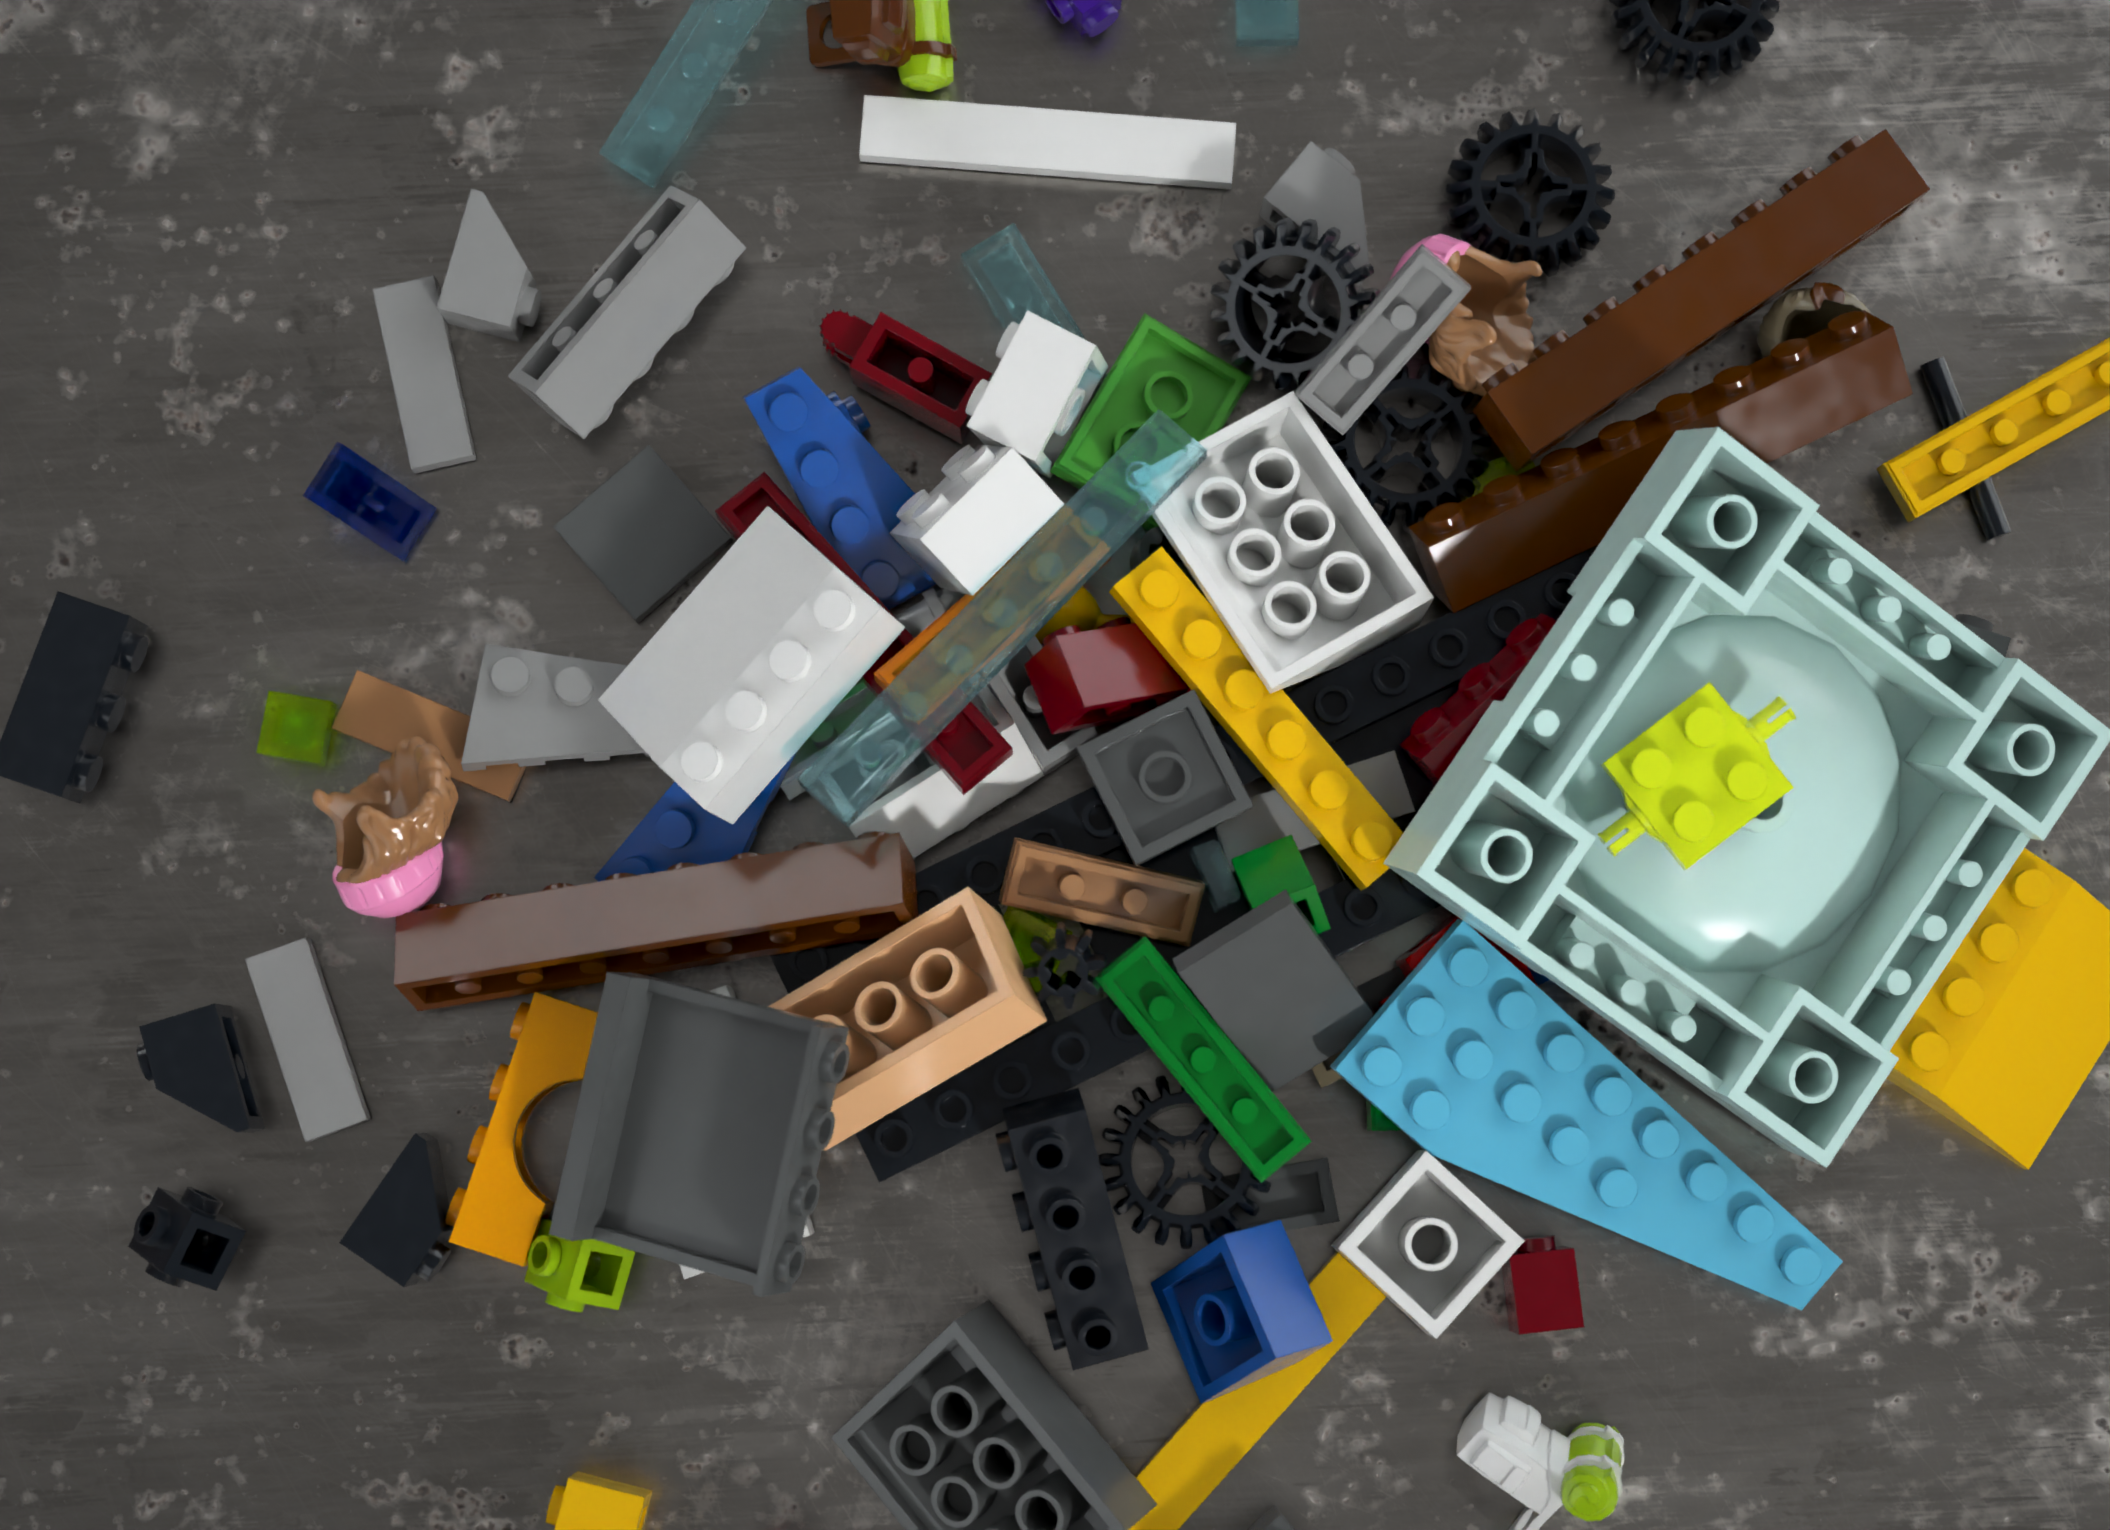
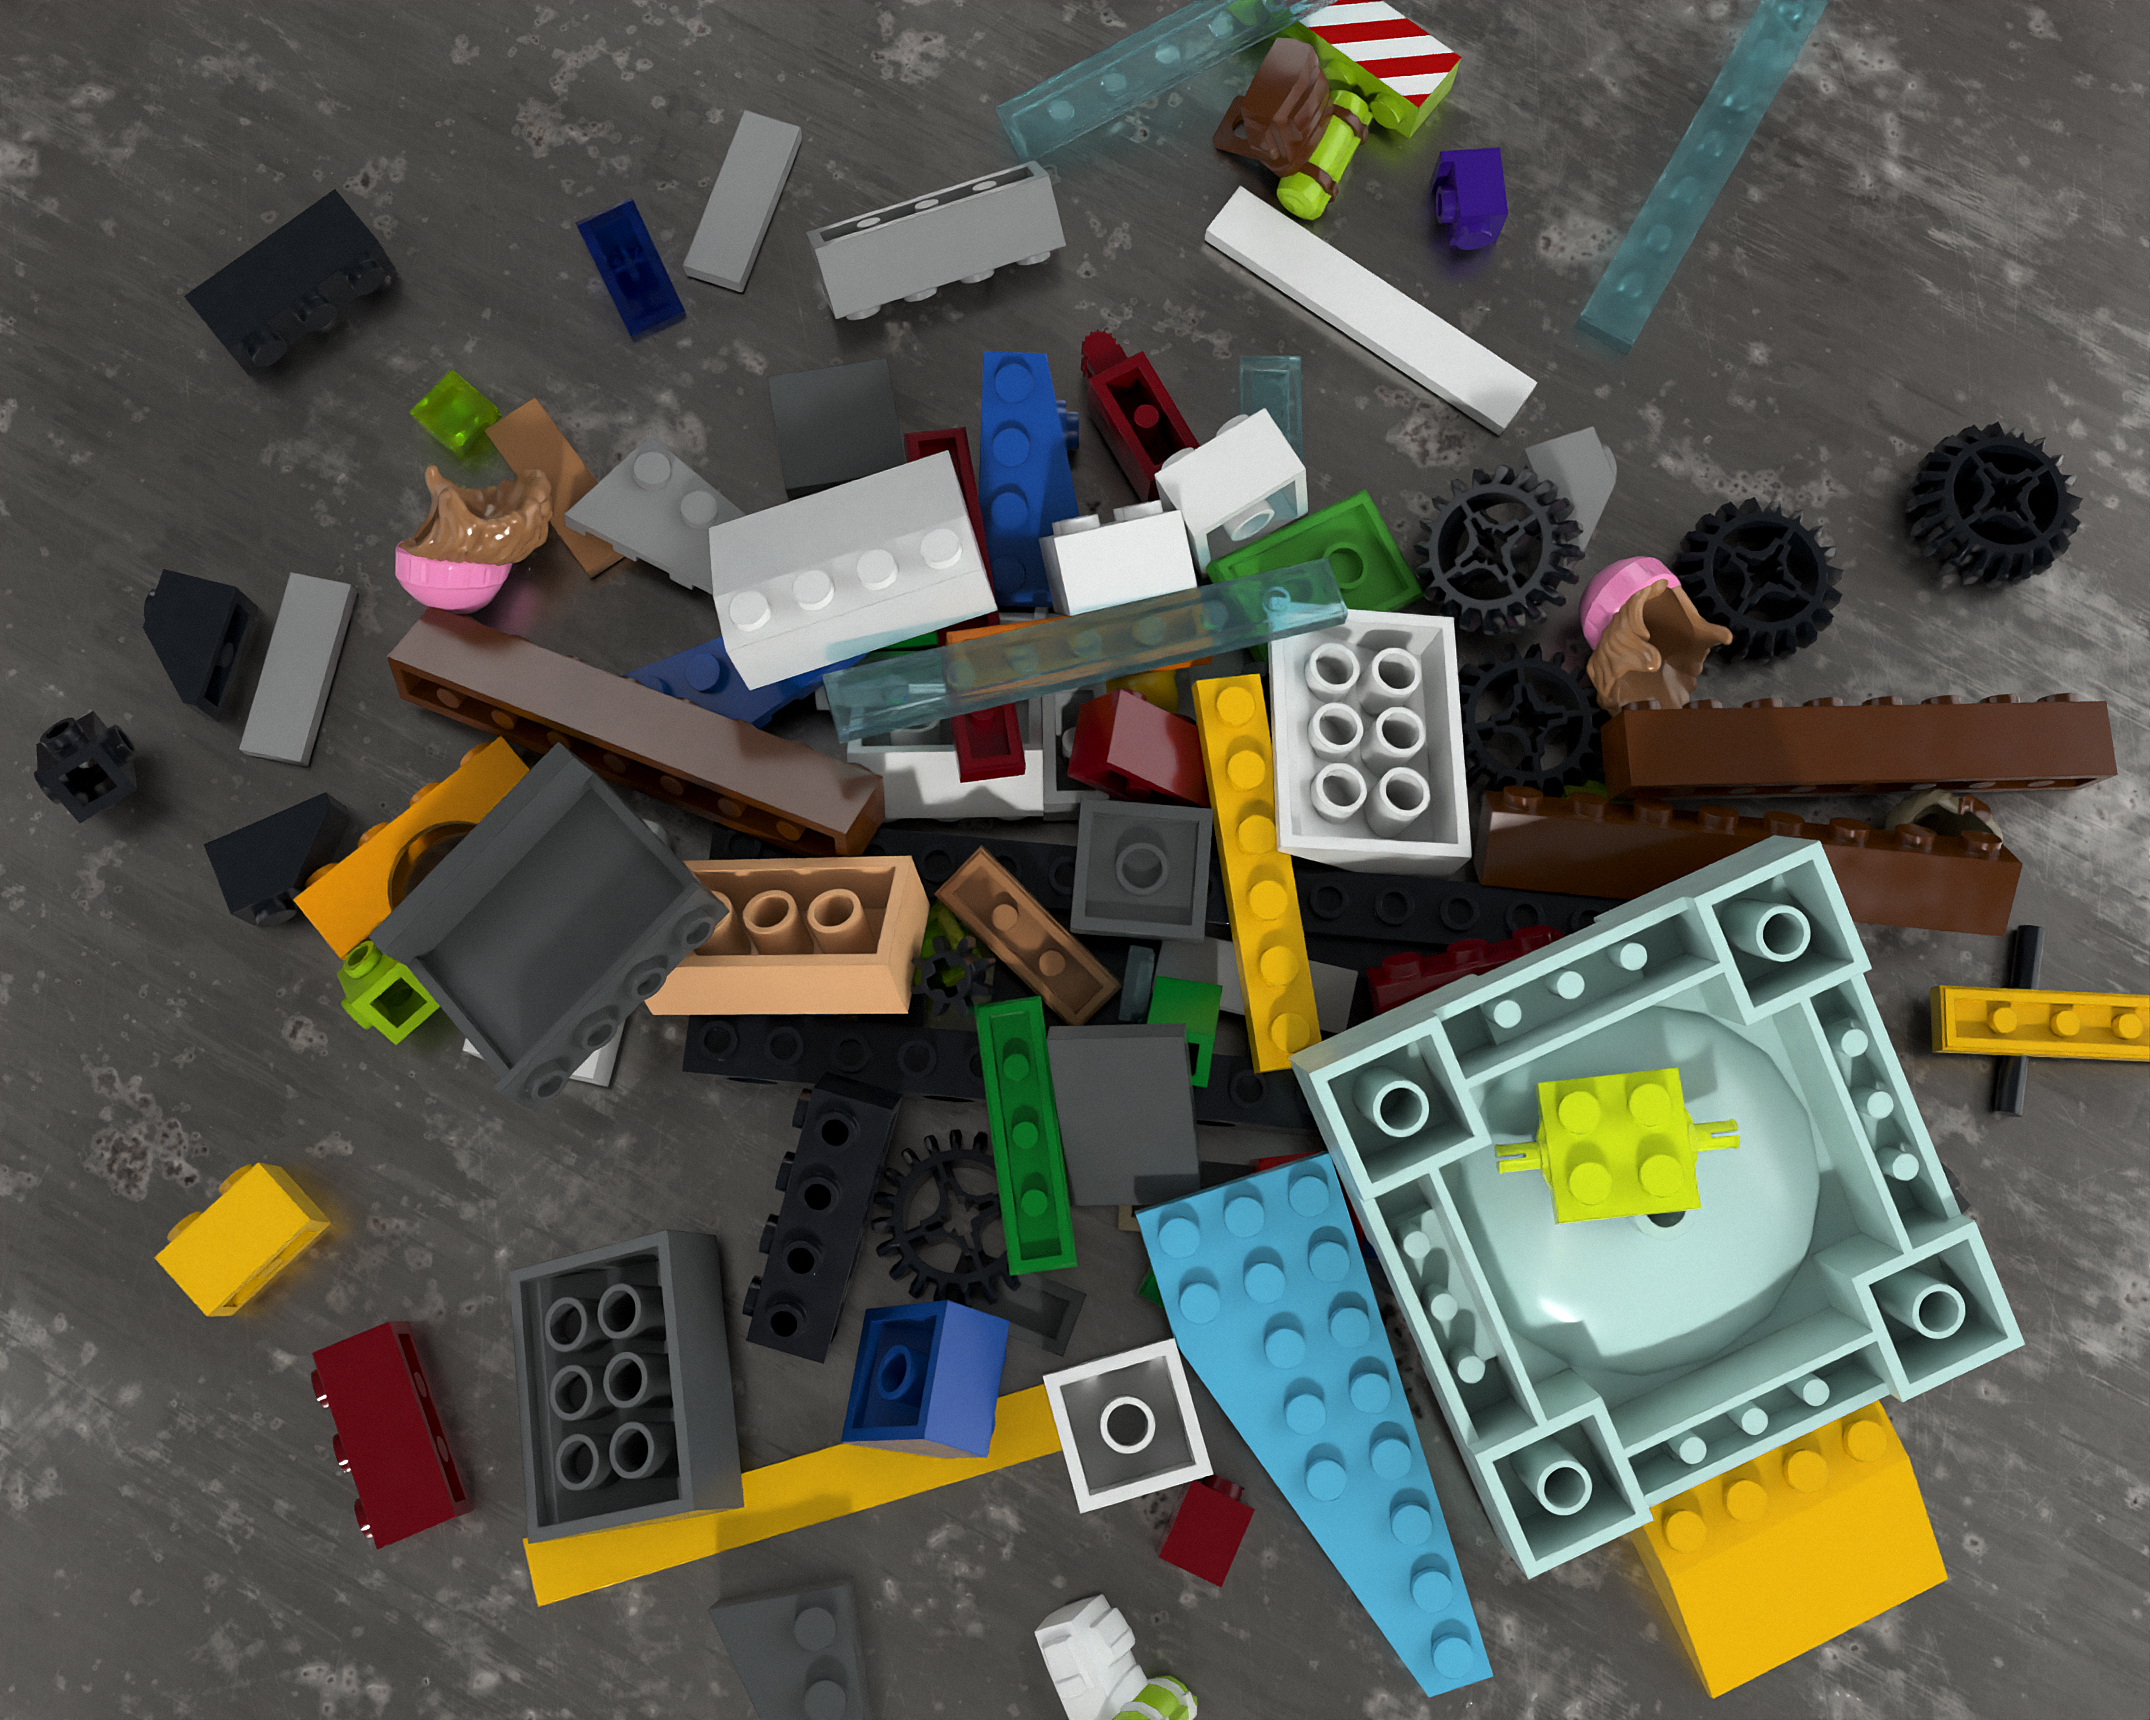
camera: 30 degrees right, 5 degrees down
light grey slope [437,189,541,342] -> none
light grey tile [1294,244,1471,435] -> none

